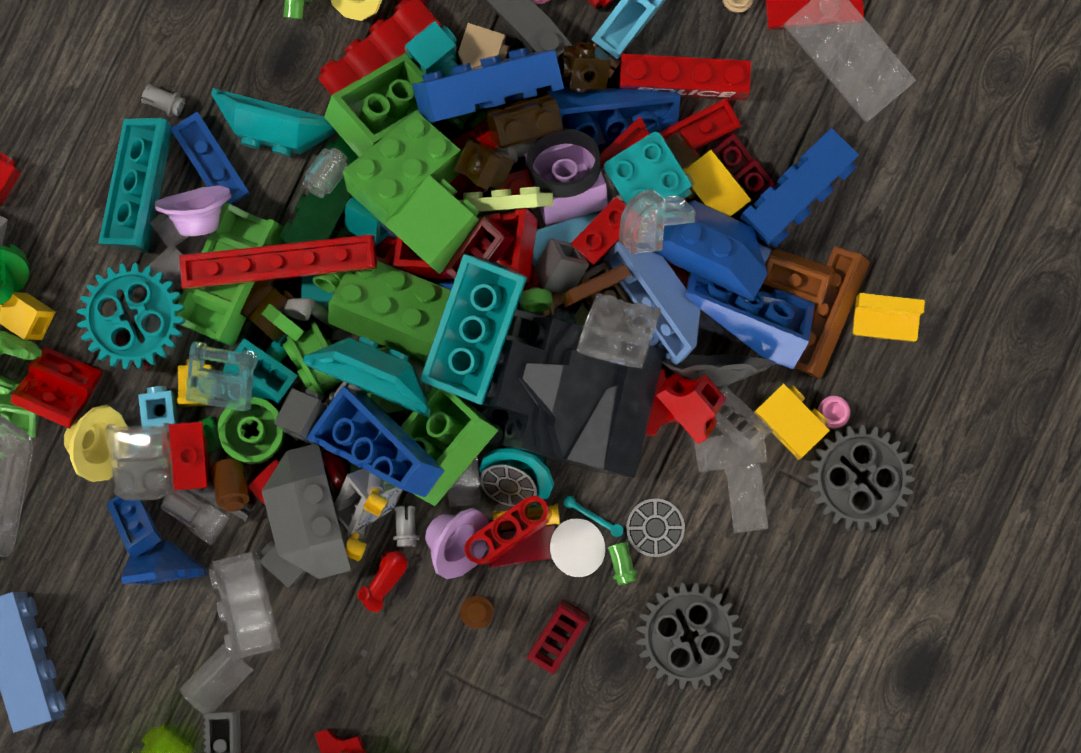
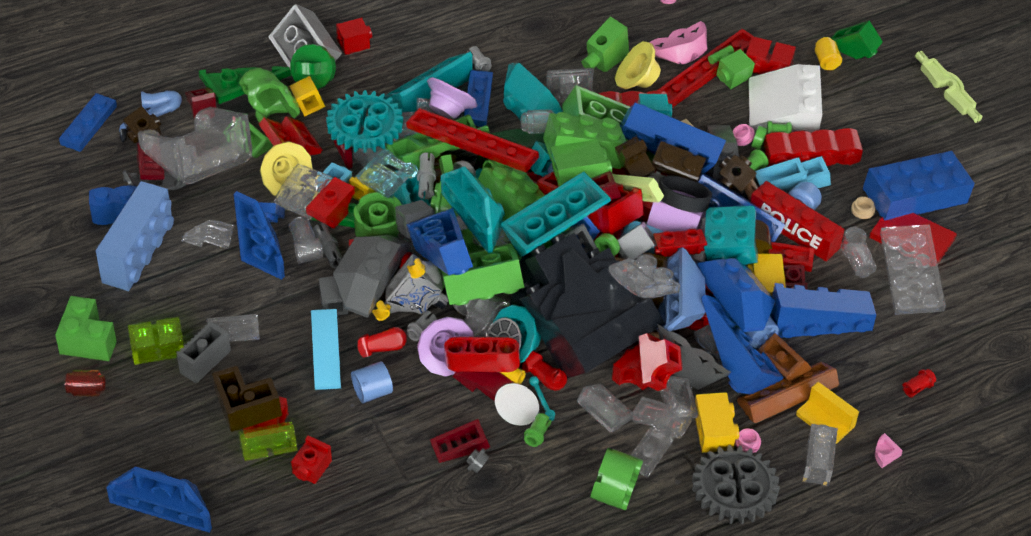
camera: 35 degrees right, 35 degrees down
clear brick [209,552,281,659] -> none
reddish brown brick [211,459,249,512] -> none
reddish brown brick [460,596,494,629] -> none
reddish brown tile [560,264,631,308] -> none
clear brick [619,189,696,254] -> none
sticker [626,499,685,557] -> none
dark grey gear [636,583,742,690] -> none
none -> clear slope [181,219,234,249]
none -> medium azure slope [311,309,341,390]
none -> medium blue piece [351,361,393,403]
none -> light grey pin [417,153,436,199]
none -> dark grey plate [466,448,490,473]
none -> red piece [521,351,567,391]
none -> clear slope [546,68,594,106]
none -> clear slope [577,383,635,433]
none -> bright green brick [590,448,643,510]
none -> bright green bush [738,149,768,172]
none -> medium blue head [788,181,822,210]
none -> clear brick [803,424,838,486]
none -> clear piece [841,227,876,278]
none -> bright pink tile [875,433,903,468]
none -> red pin [902,369,936,398]

